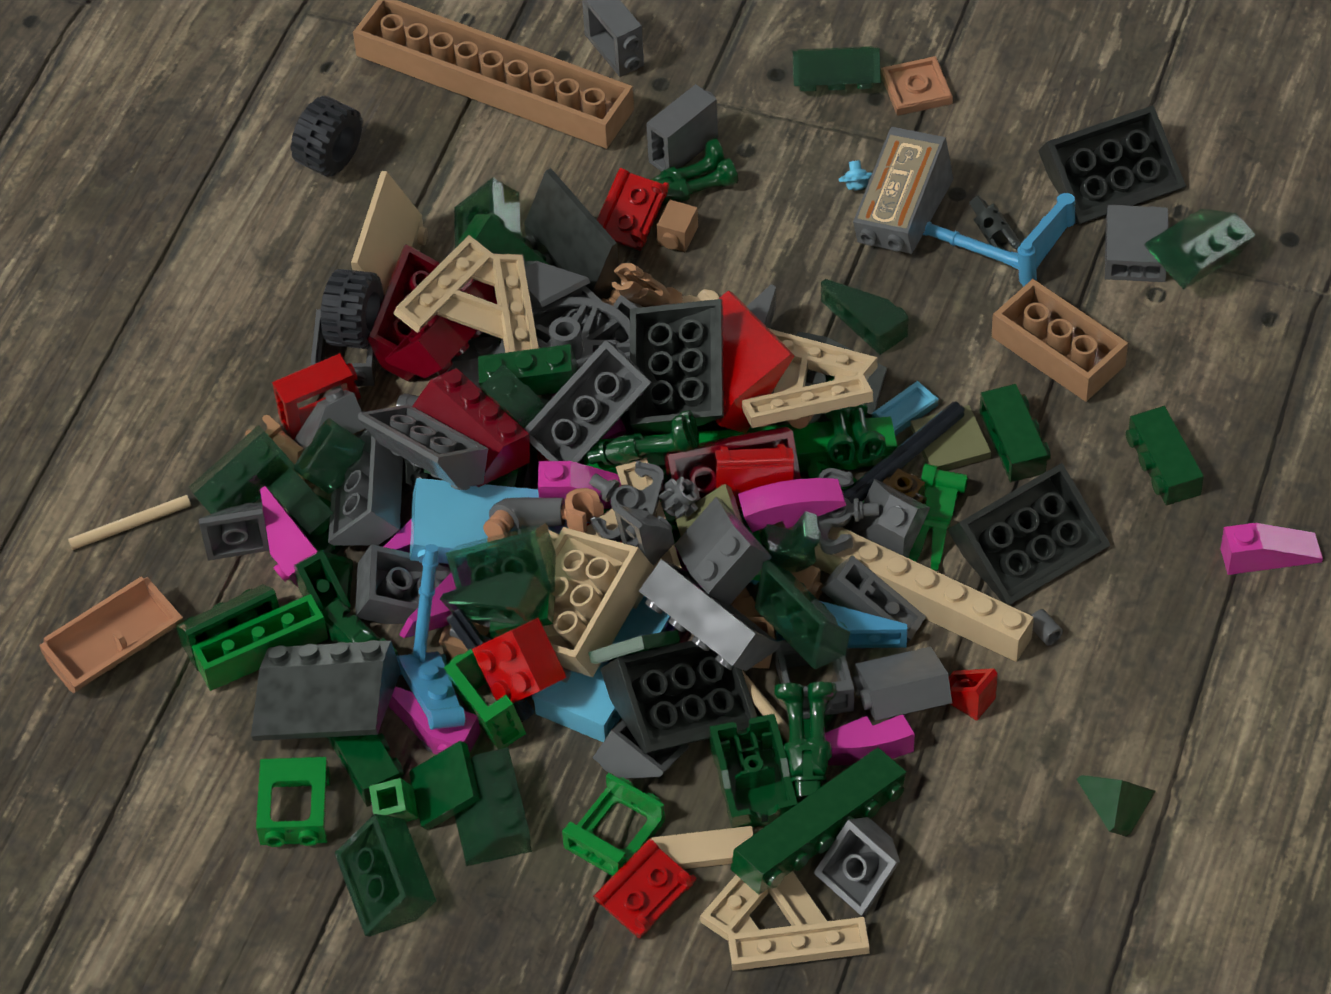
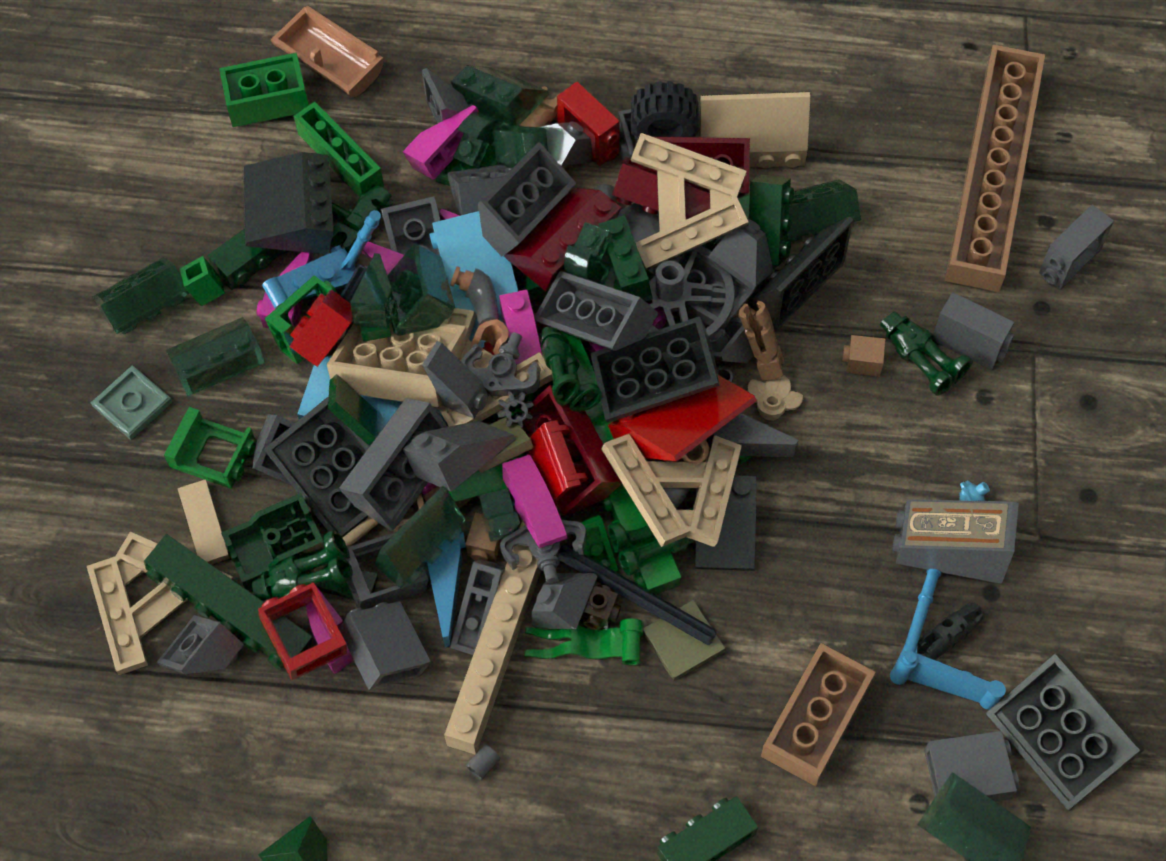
camera: 75 degrees right, 10 degrees up
tan bar [68,495,191,551] -> none
dark green slope [176,584,279,671] -> none
green window [256,757,330,847] -> none
black tyre [291,96,363,177] -> none
dark green slope [294,550,353,613] -> none
dark green tile [409,740,481,830] -> none
red piece [593,839,697,939] -> none
red piece [597,168,669,251] -> none
clear green slope [791,46,881,91] -> none
clear green slope [821,279,909,355] -> none
medium azure tile [872,381,939,436] -> none
nougat tile [880,56,953,116] -> none
pearl dark grey slope [947,463,1111,605] -> none
red slope [949,668,998,721] -> none
dark green brick [979,384,1051,483] -> none
none -> sand green tile [91,365,172,440]
none -> green slope [219,52,309,127]
none -> red window [258,582,347,681]

